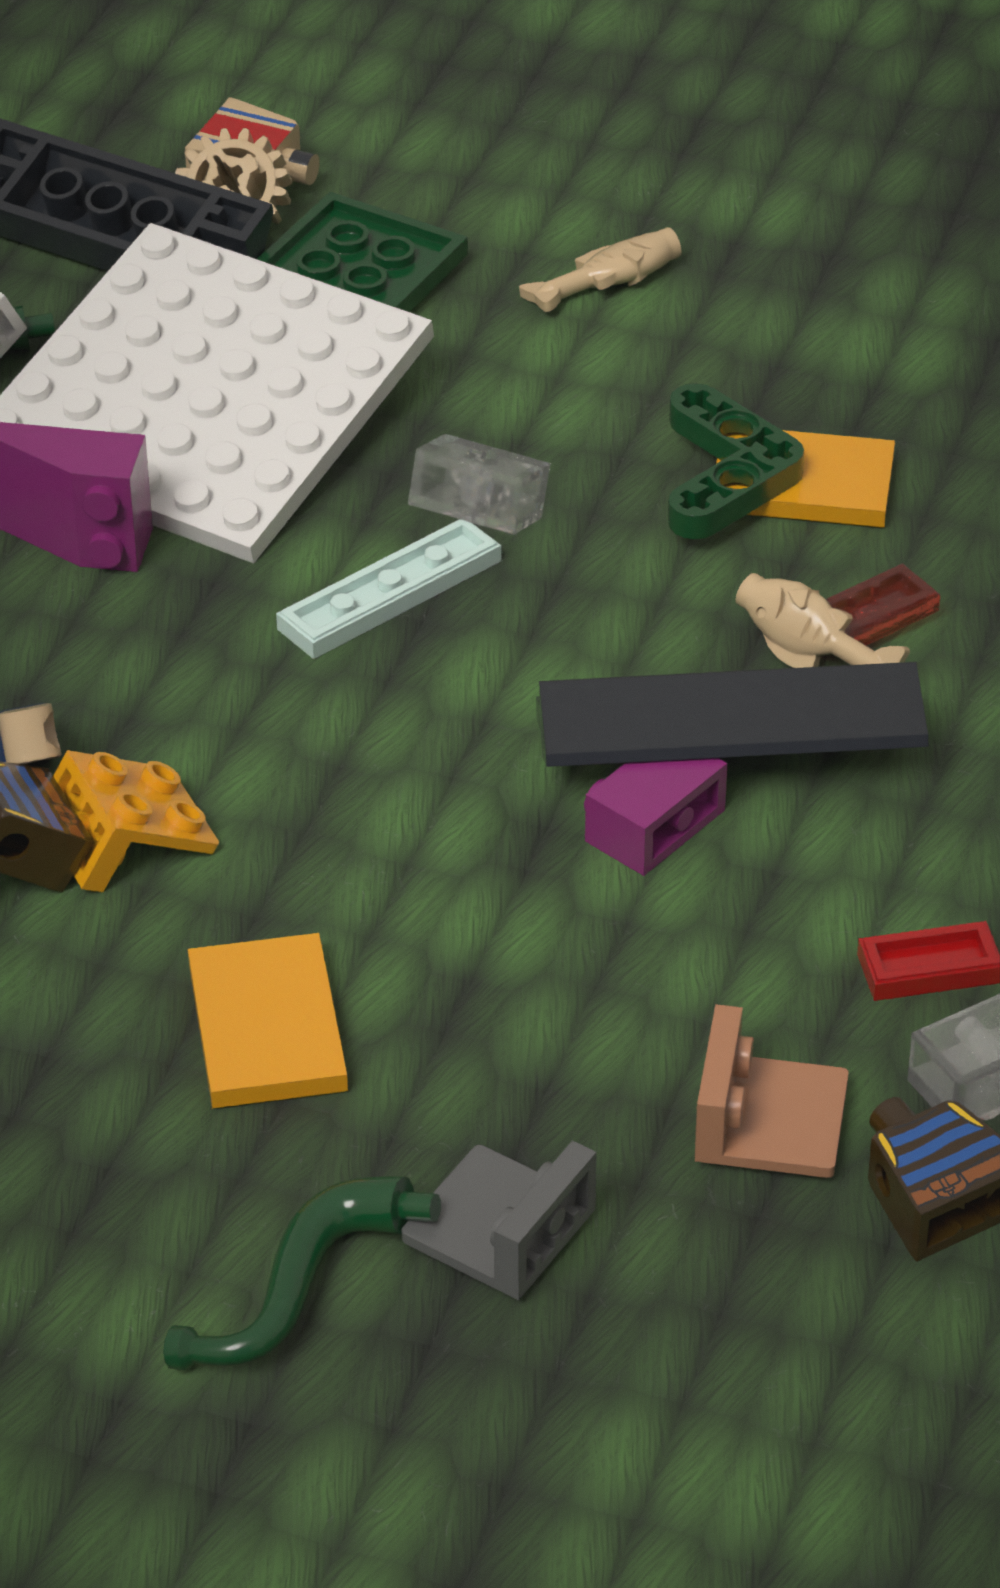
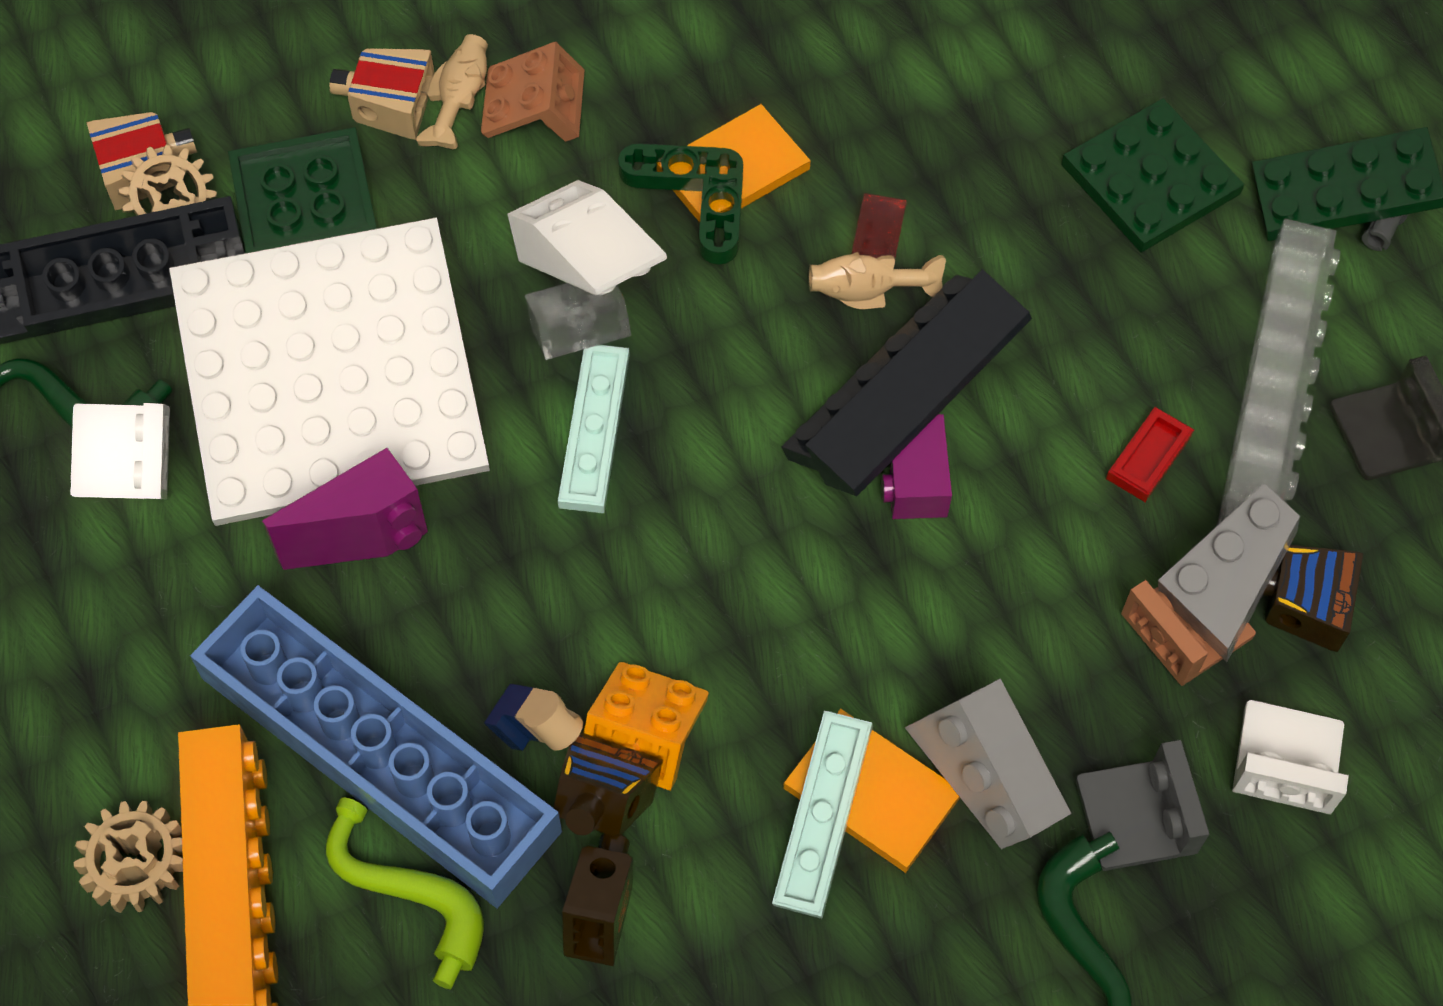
camera: 45 degrees left, 20 degrees up
none -> tan torso [329,49,434,140]
none -> nougat bracket [481,41,585,142]
none -> white slope [508,180,667,295]
none -> light aqua tile [772,711,873,919]
none -> light grey wedge [905,678,1072,849]
none -> light grey wedge [1158,483,1300,662]
none -> white bracket [1232,700,1349,815]

